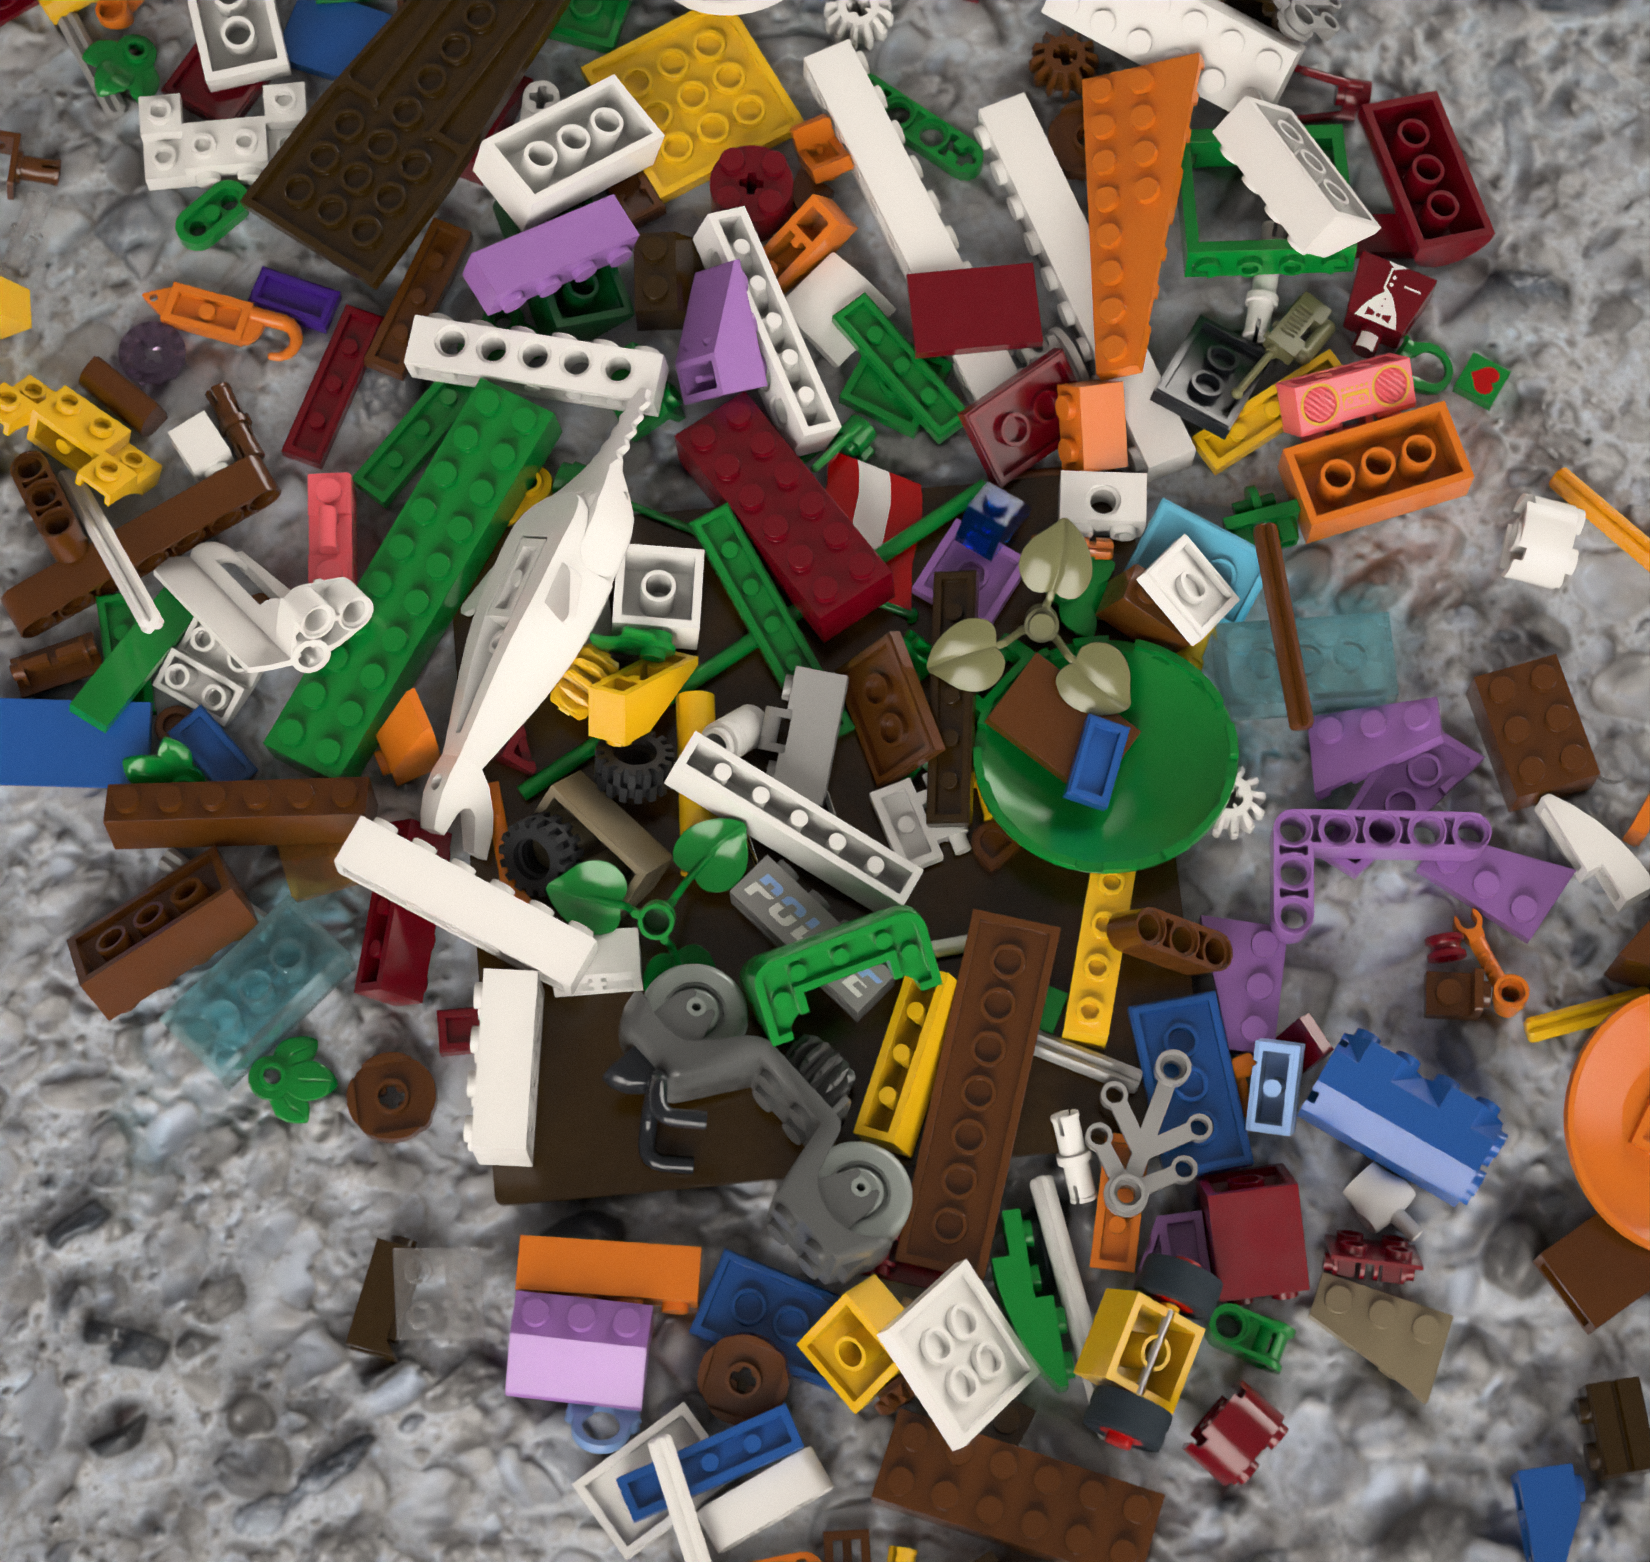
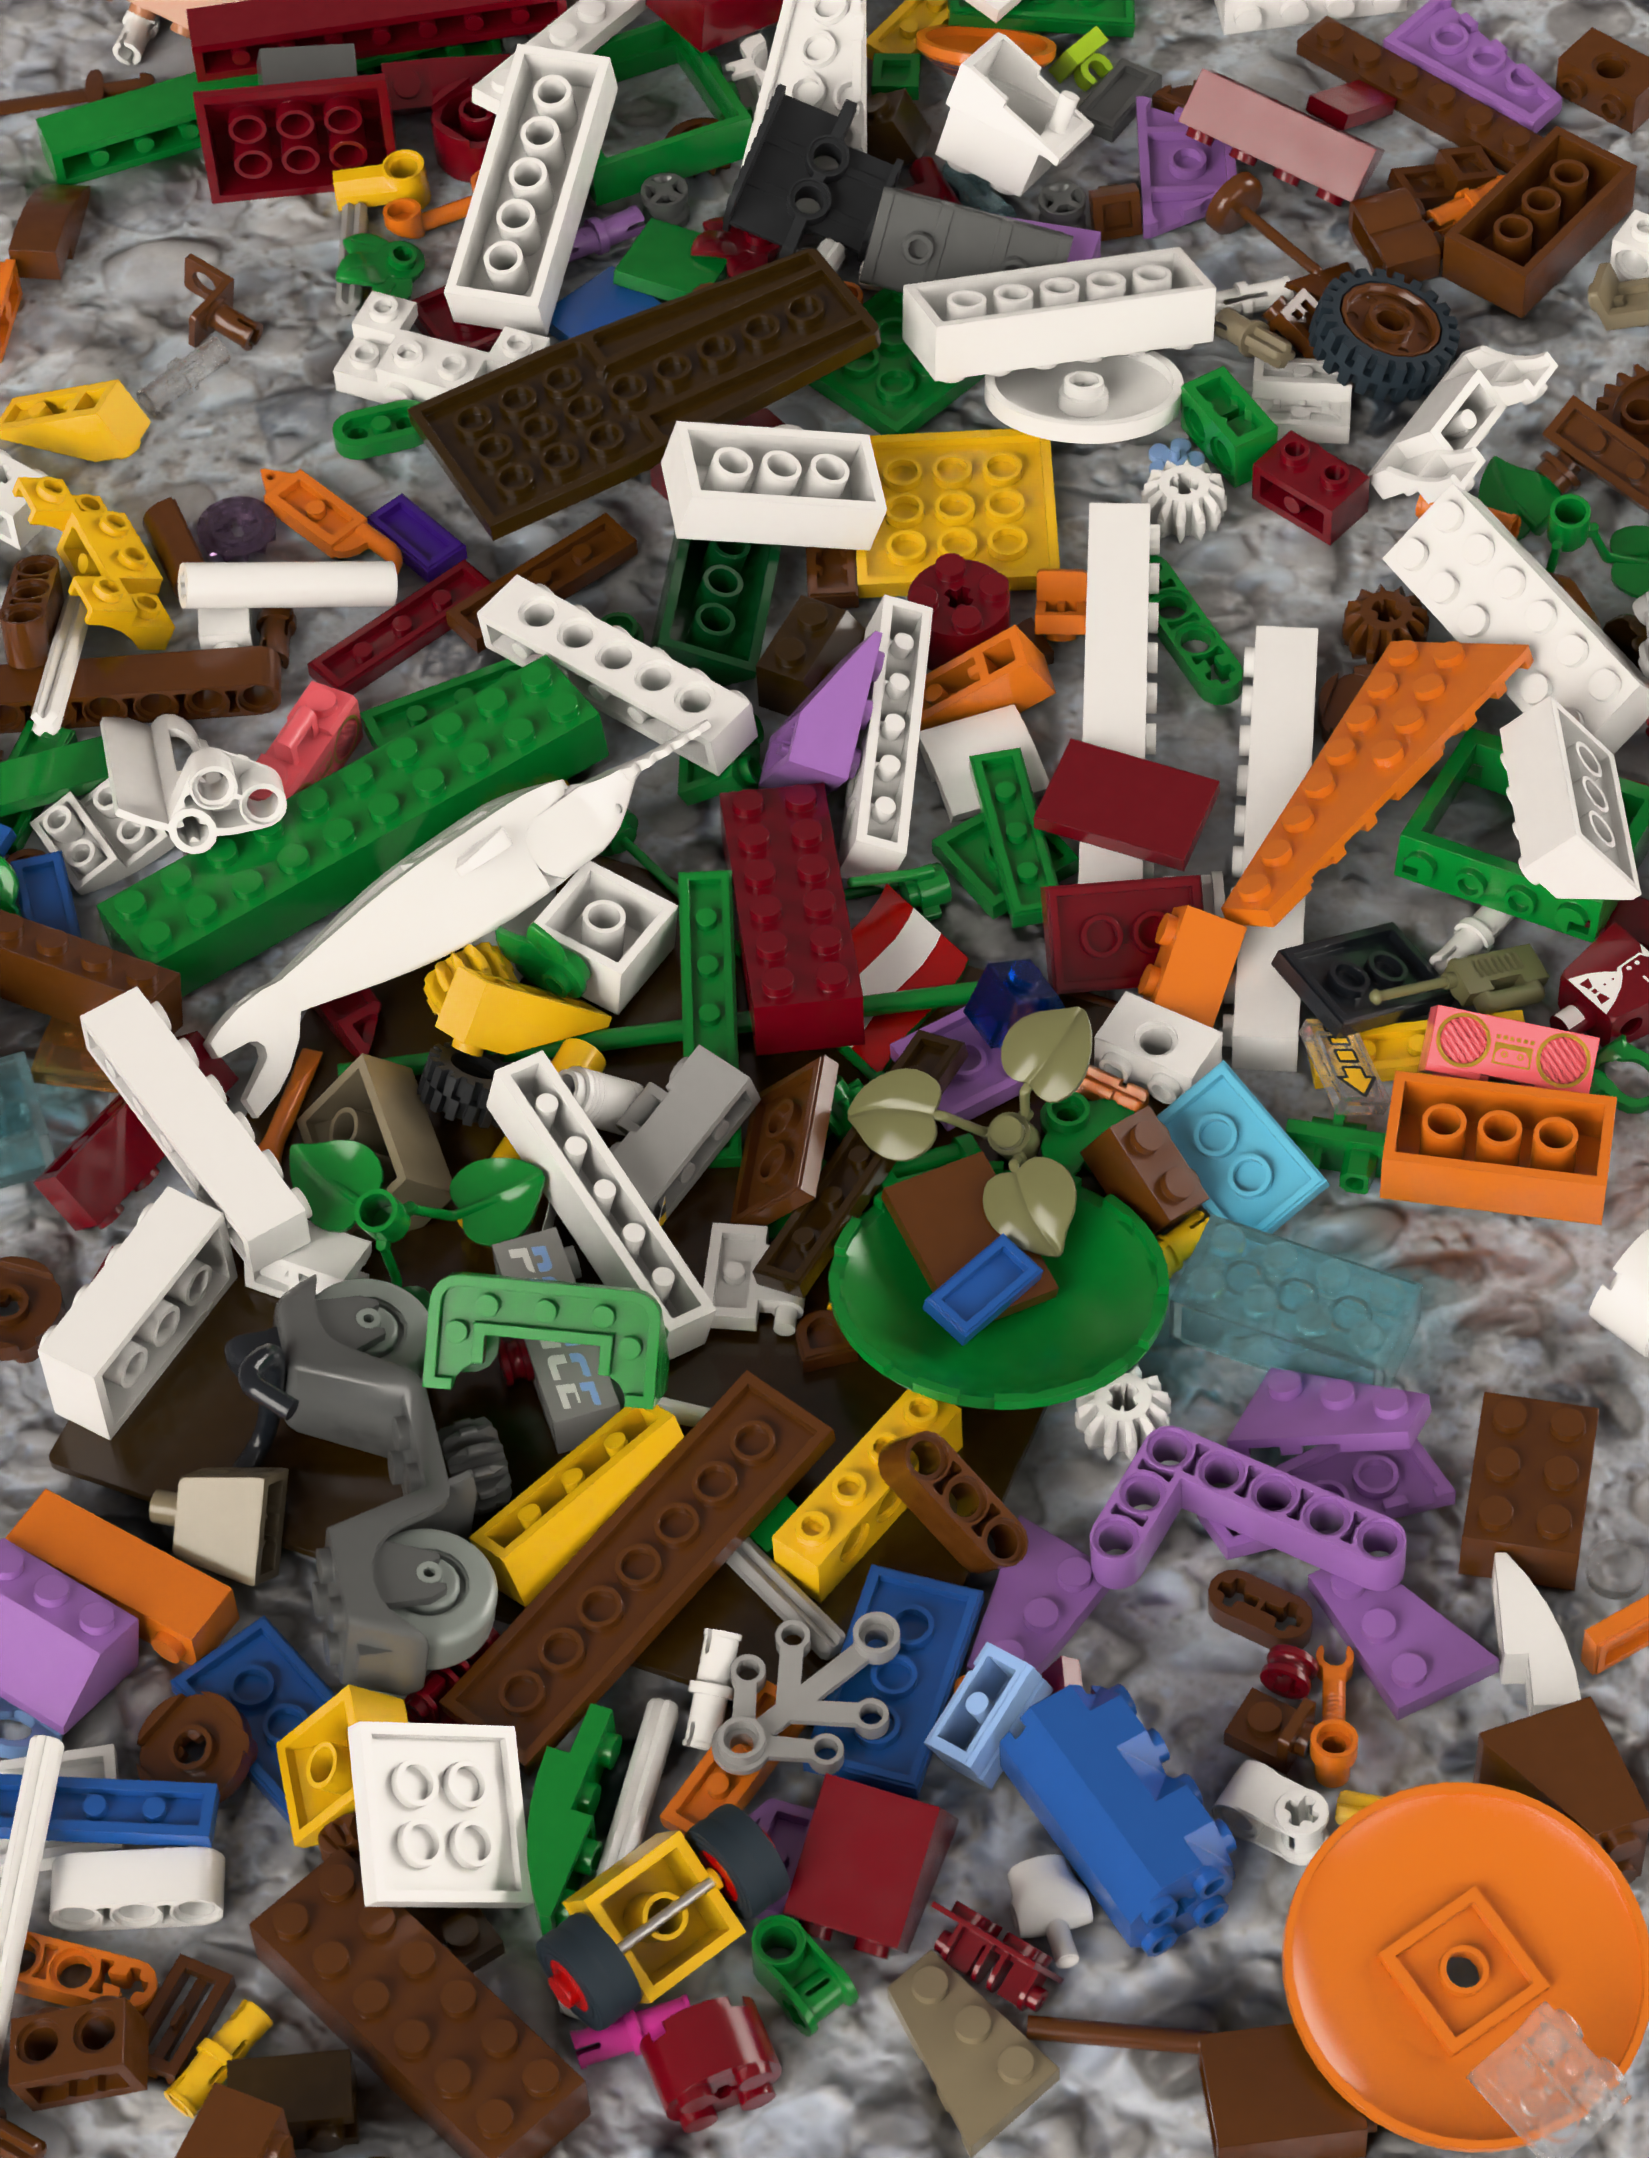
camera: 30 degrees right, 20 degrees down
orange slope [373,688,441,786] -> none
medium lavender brick [462,194,639,316] -> none
black tyre [499,811,584,897] -> none
white tile [1136,534,1240,646] -> none
reddish brown axle [1253,522,1314,731] -> none
none -> torso [149,1467,289,1586]
none -> white piece [178,561,398,609]
none -> dark pink pin [569,1993,691,2070]
none -> reddish brown bar [1026,2015,1213,2055]
none -> reddish brown beam [1208,1570,1313,1649]
none -> white piece [1211,1760,1329,1866]
none -> clear tile [1298,1019,1391,1115]

